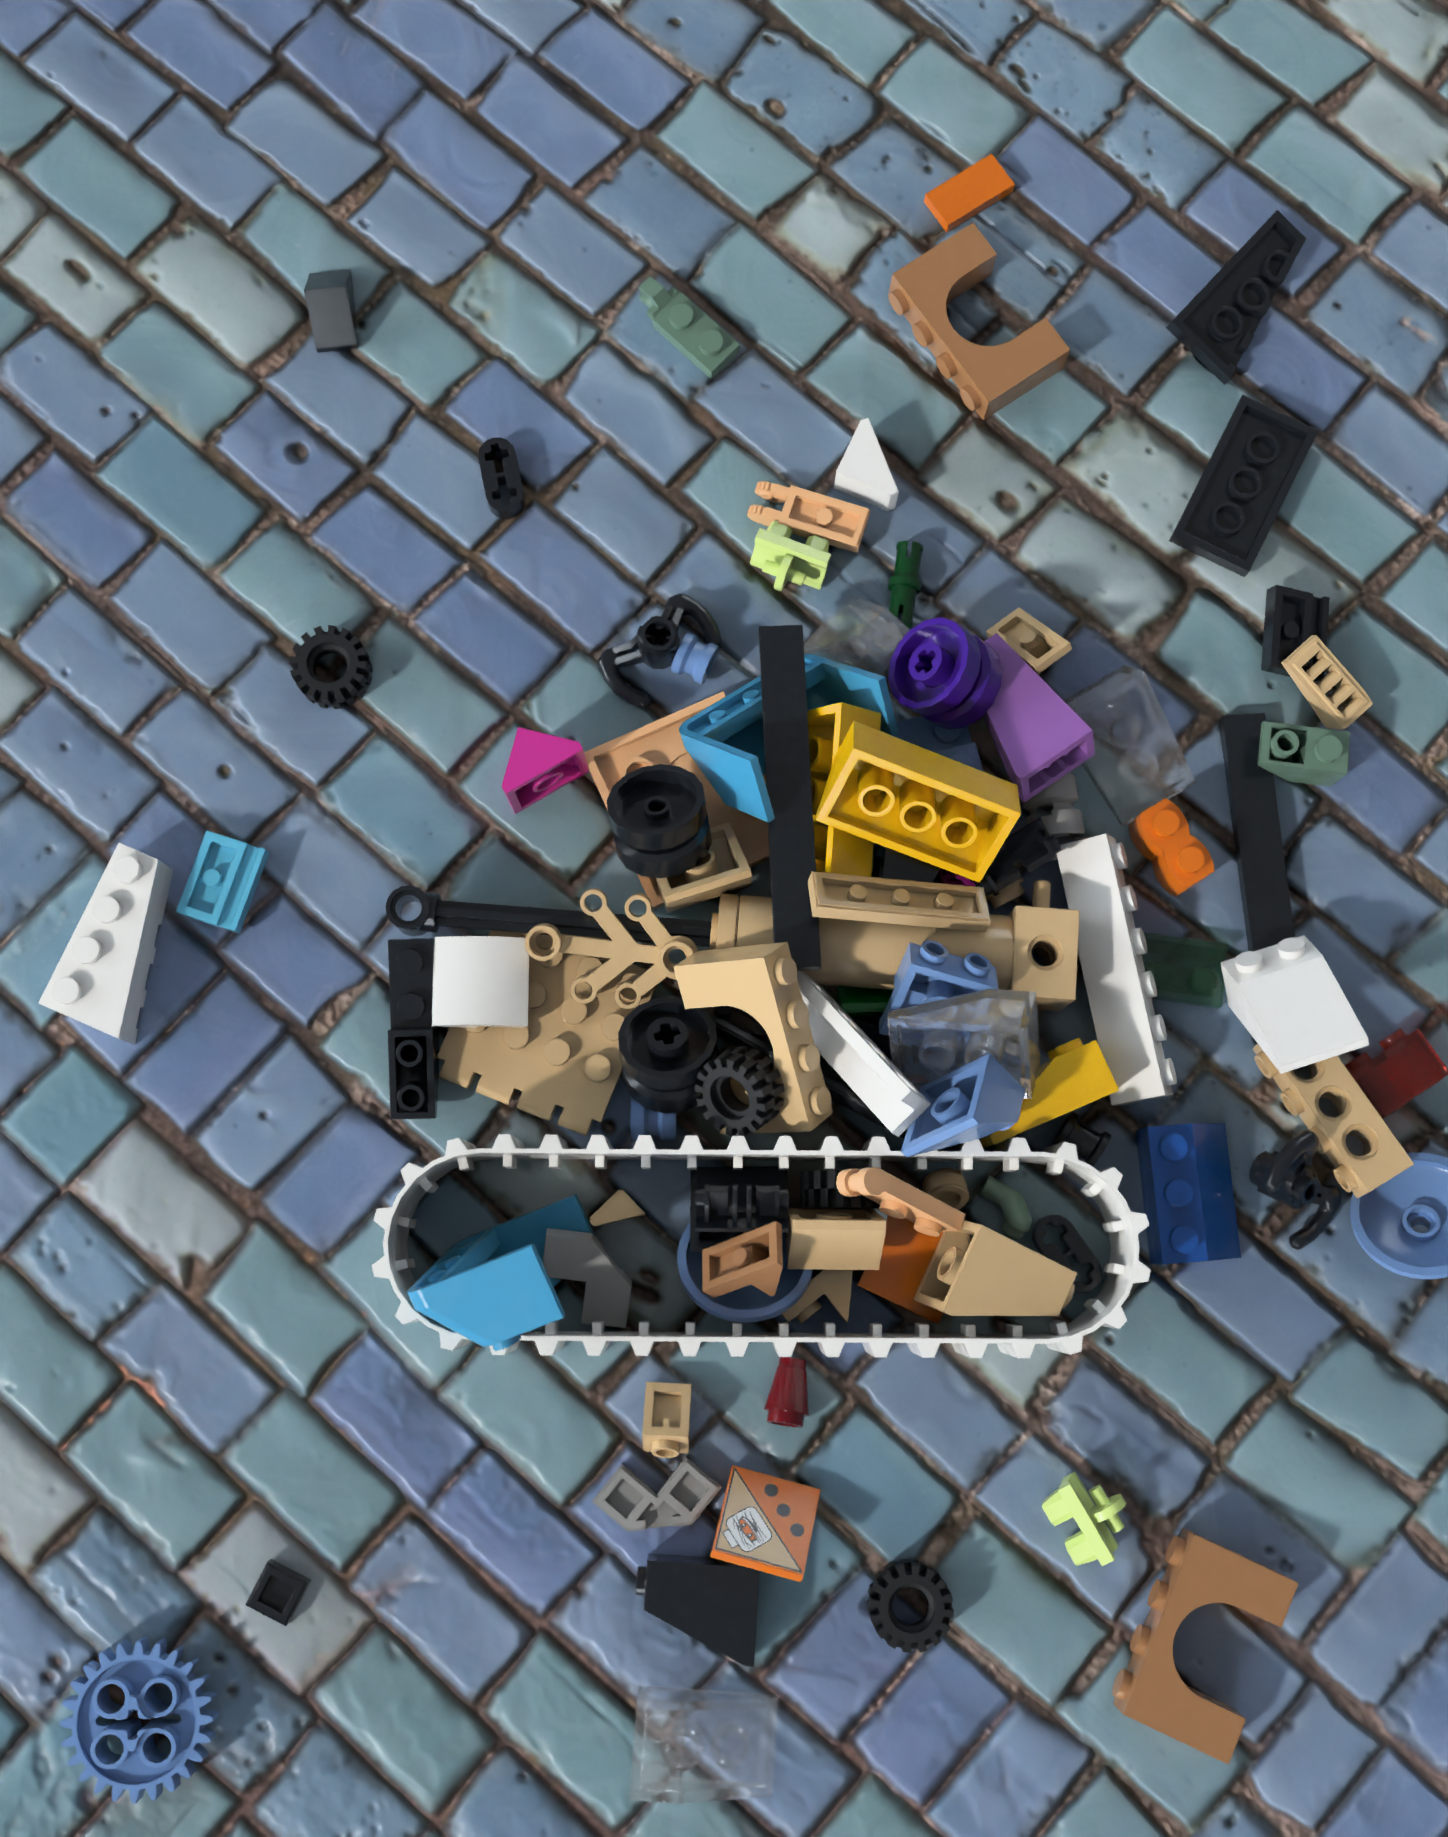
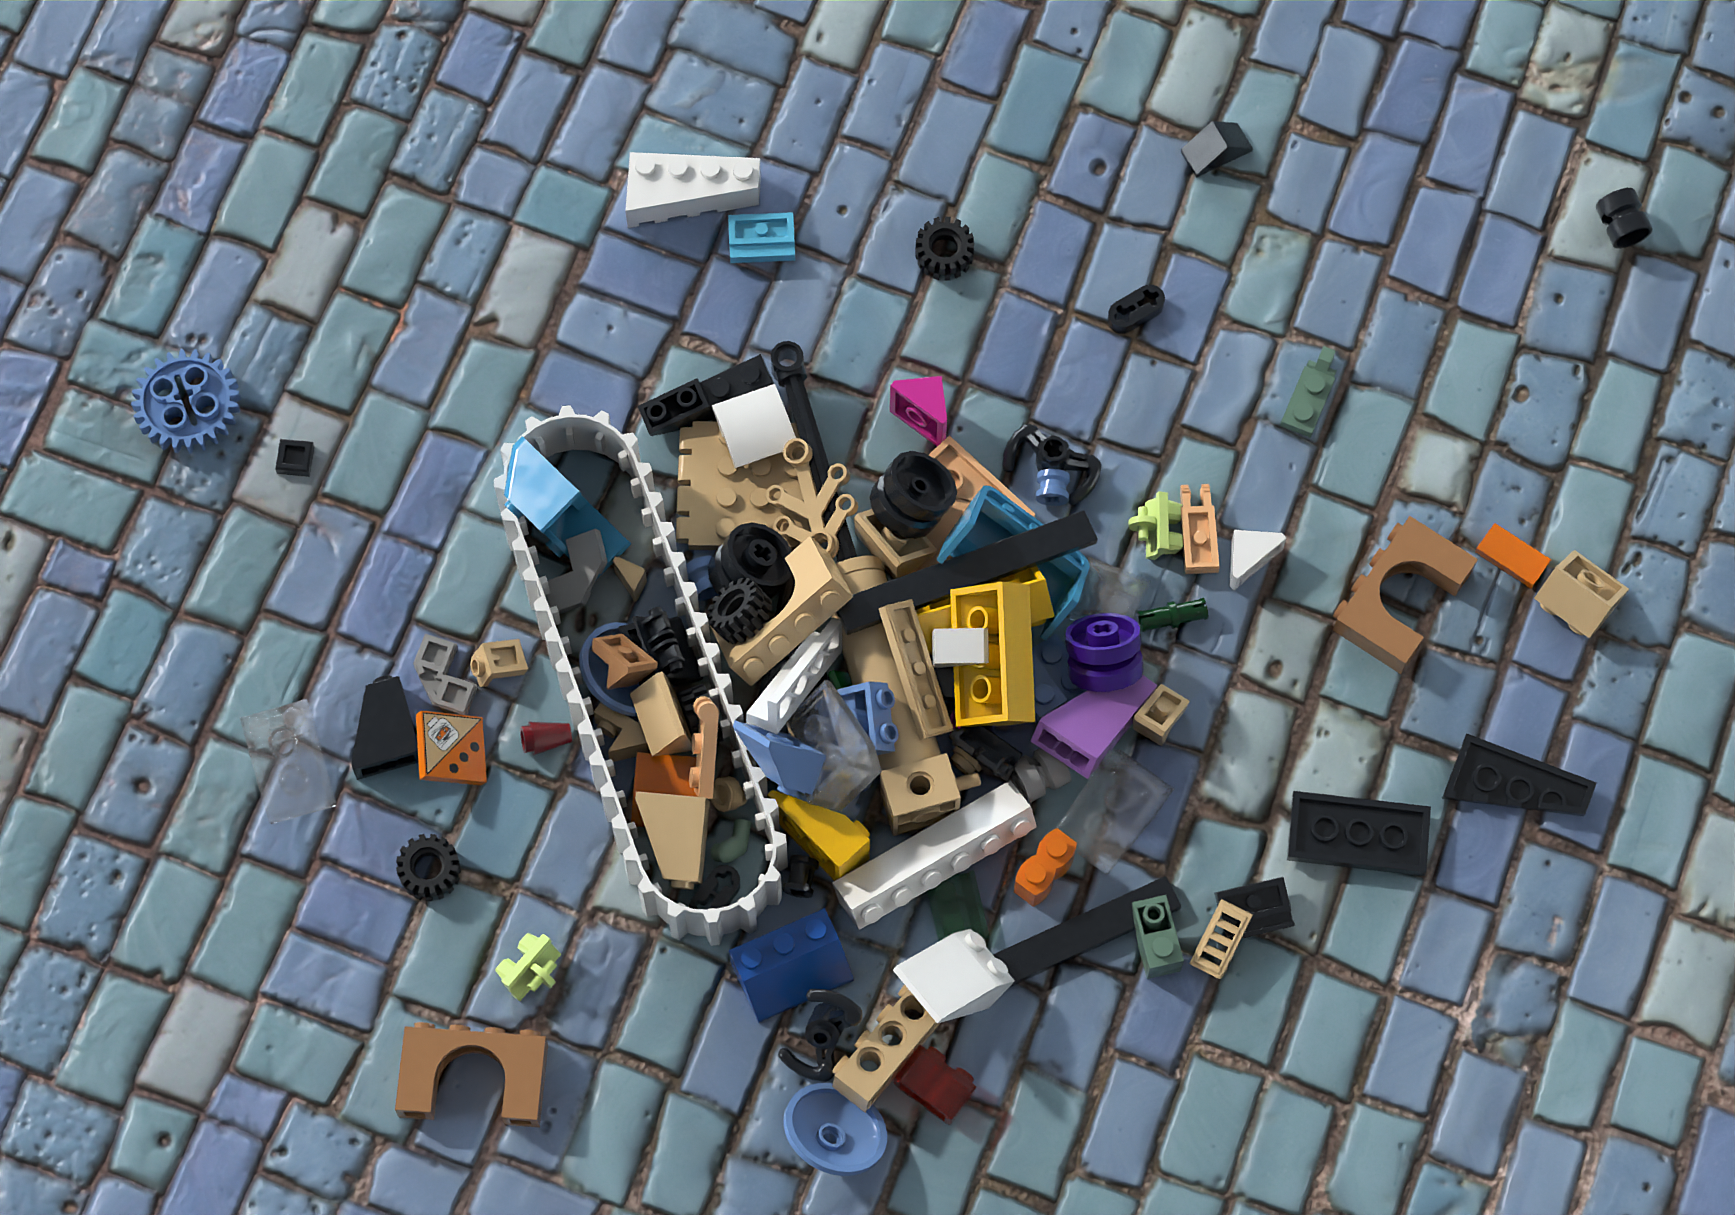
camera: 70 degrees right, 10 degrees down
none -> white slope [932,628,989,668]
none -> tan slope [1534,550,1629,638]

